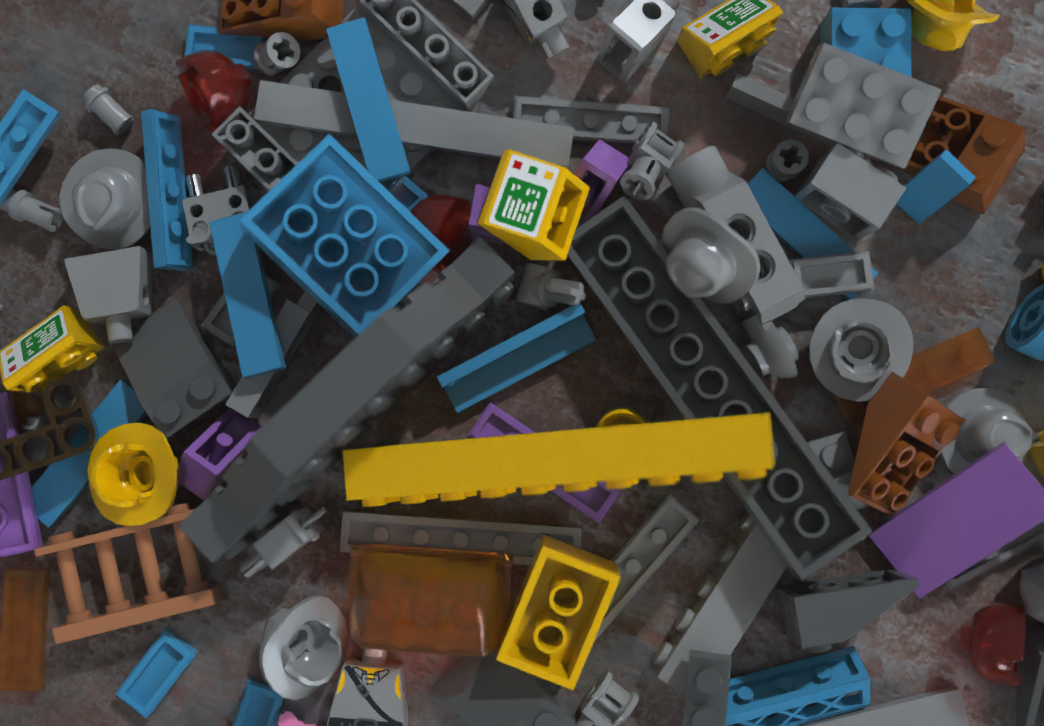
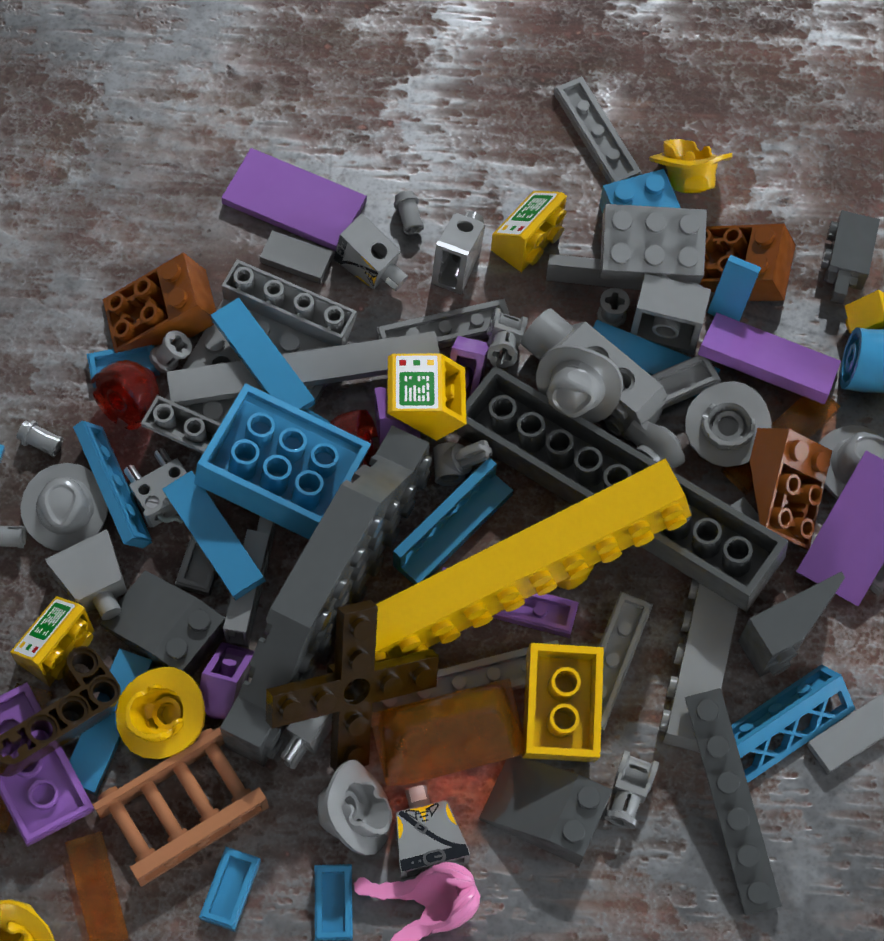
camera: 20 degrees left, 20 degrees down
none -> dark brown piece [265,600,439,771]
none -> medium lavender tile [698,312,841,404]

